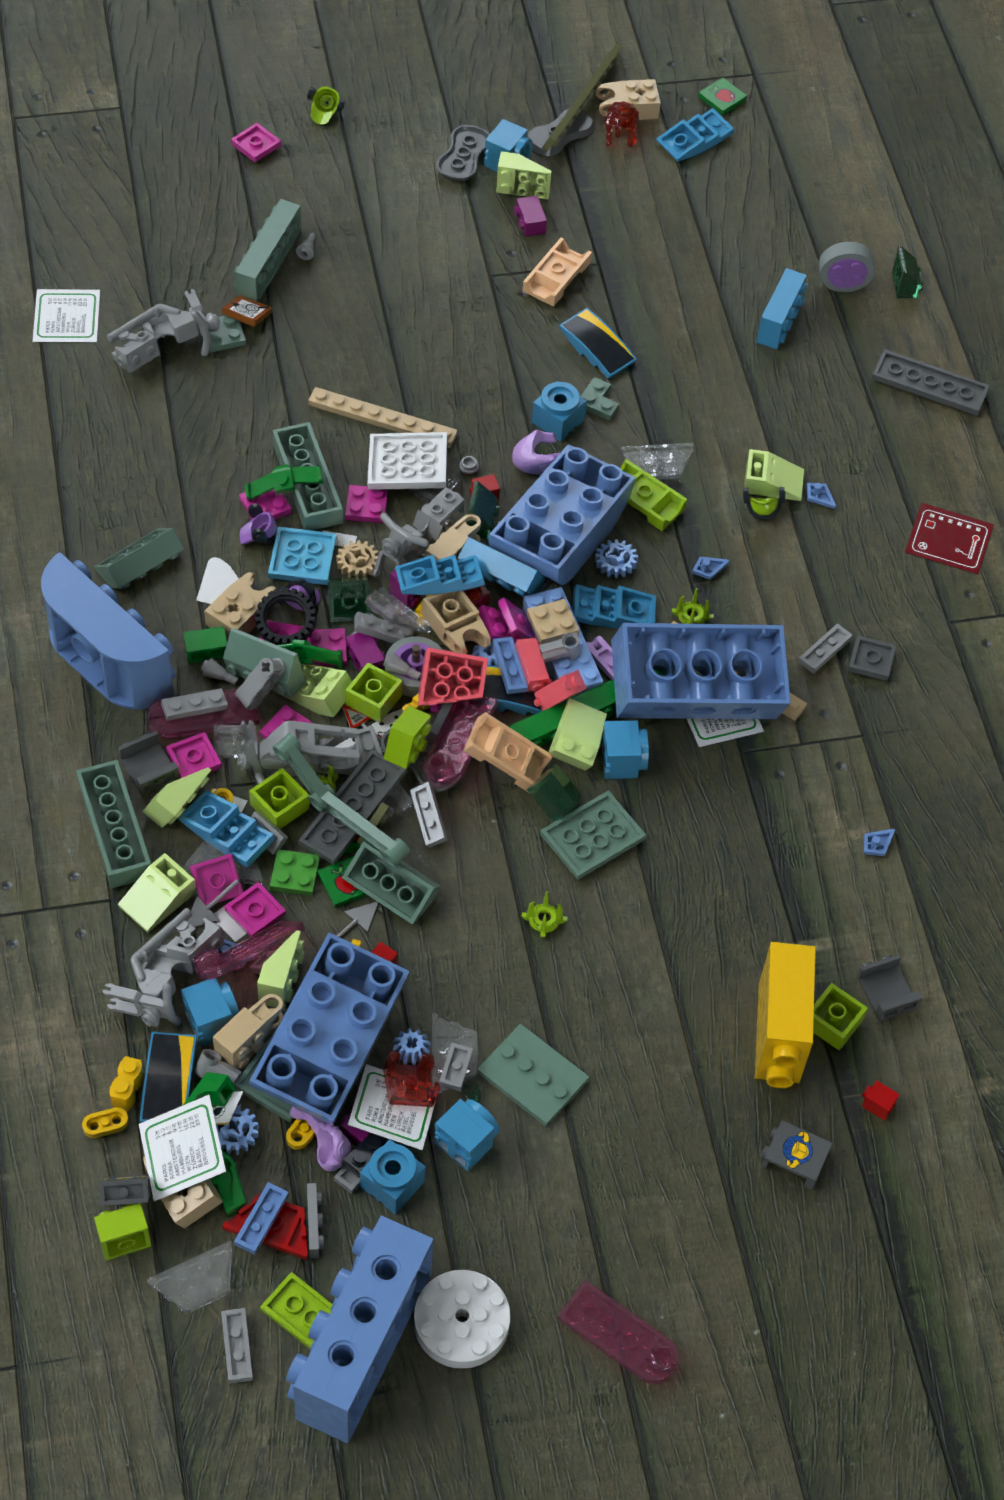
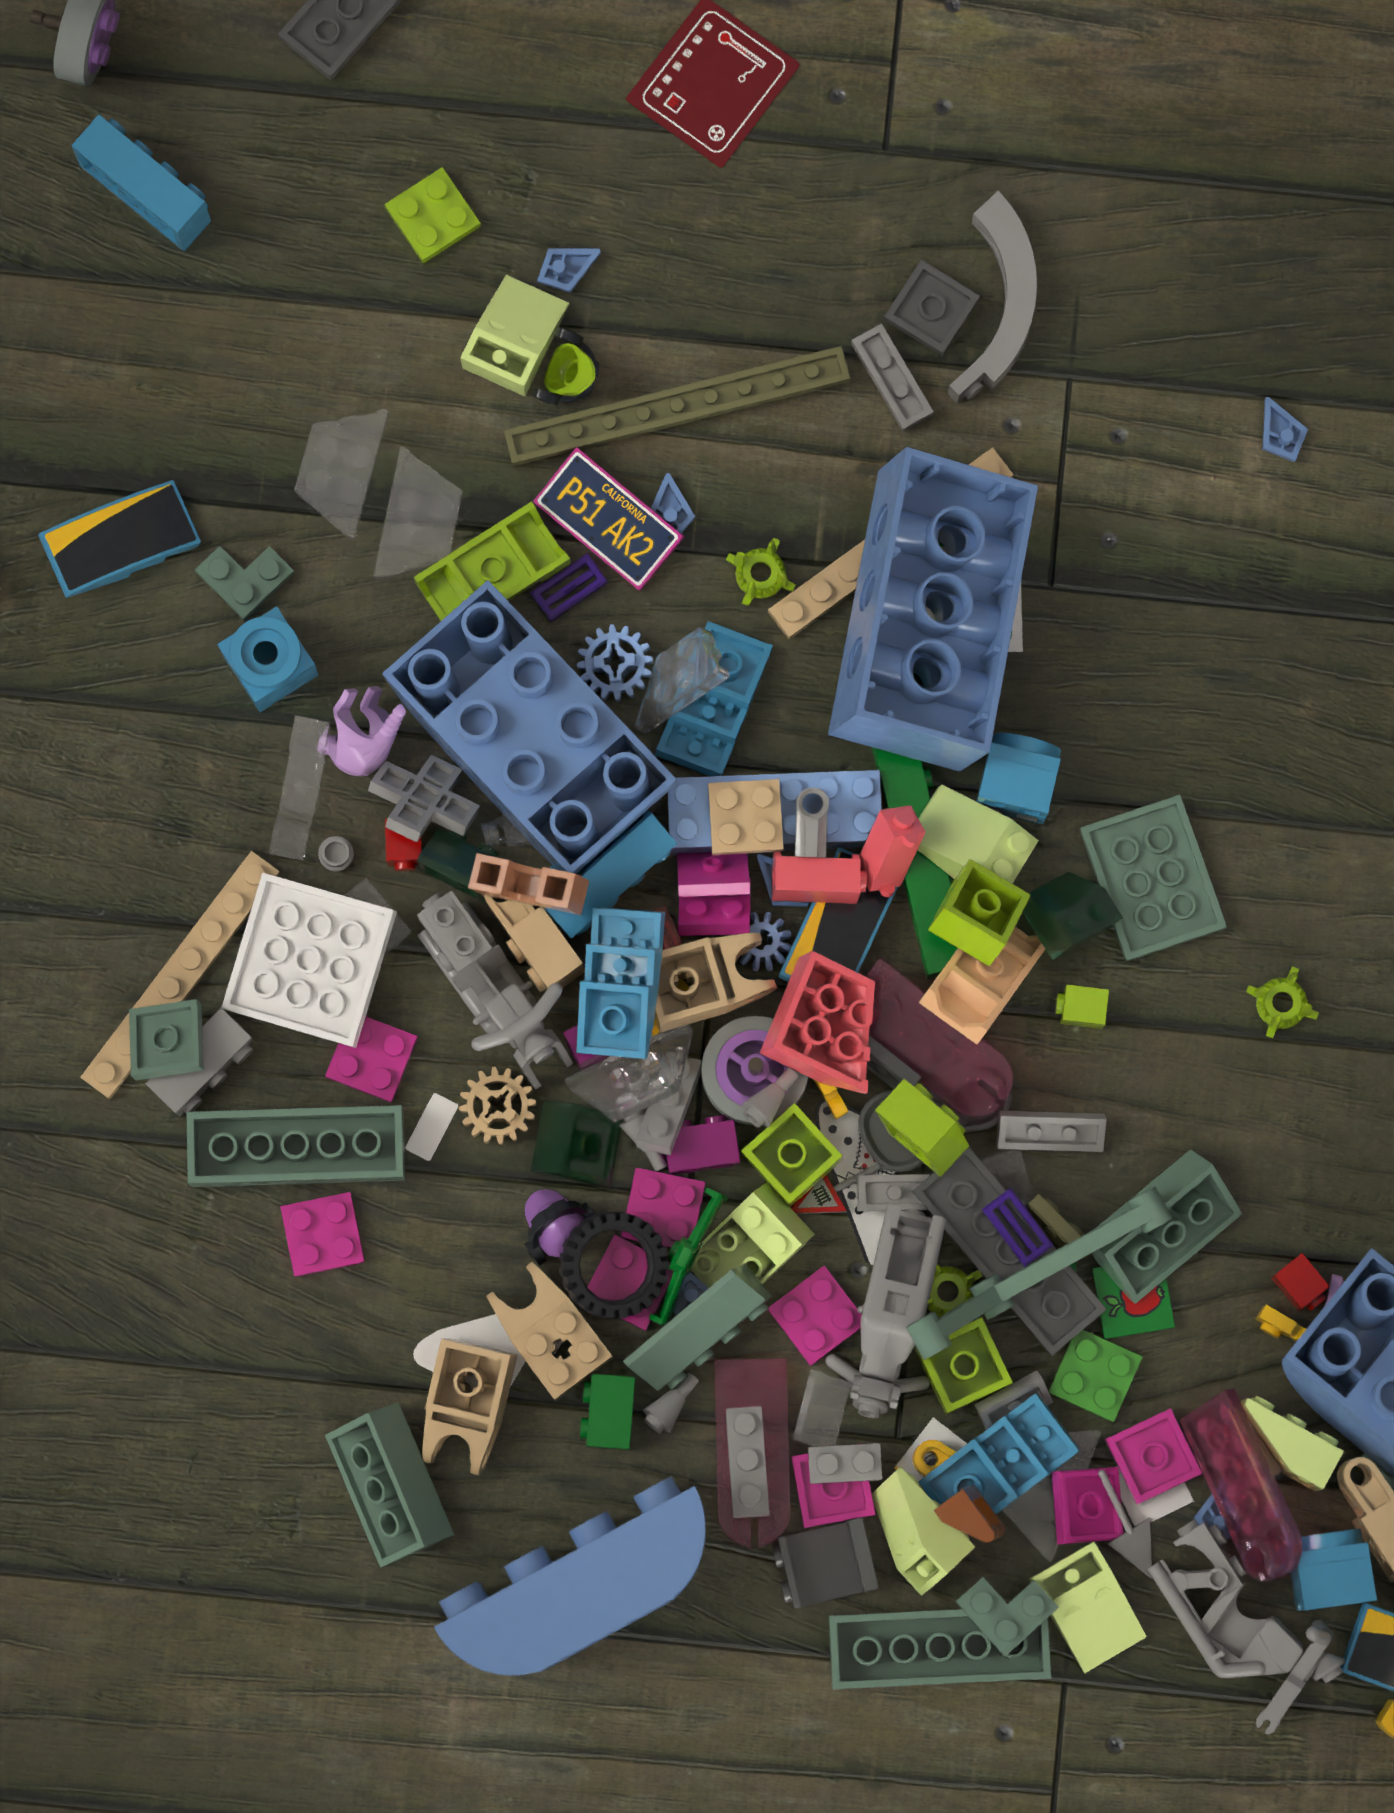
camera: 70 degrees left, 25 degrees up
light grey piece [235,658,286,711] -> none
medium lavender cap [240,504,277,545] -> none
green plate [245,464,324,502] -> none
medium azure plate [268,527,337,585] -> none
light grey piece [336,902,379,938] -> none
medium blue plate [491,637,528,694] -> none
lavender plate [587,636,614,680] -> none
none -> sand green plate [129,999,204,1081]
none -> light grey brick [145,1008,255,1117]
none -> clear slope [269,715,330,860]
none -> clear wing [294,409,389,540]
none -> light grey plate [368,755,480,842]
none -> lime plate [384,167,481,264]
none -> tan brick [422,1338,518,1476]
none -> nougat arch [468,853,590,915]
none -> olive plate [504,346,850,467]
none -> dark purple tile [530,553,608,623]
none -> tile [533,447,685,591]
none -> clear wing [635,627,729,733]
none -> light grey plate [808,1443,882,1484]
none -> lime brick [928,858,1031,966]
none -> dark orange tile [934,1484,1005,1543]
none -> light grey arch [948,190,1037,404]
none -> sand green plate [955,1577,1059,1656]
none -> dark purple tile [981,1188,1054,1267]
none -> lime brick [1055,985,1109,1029]

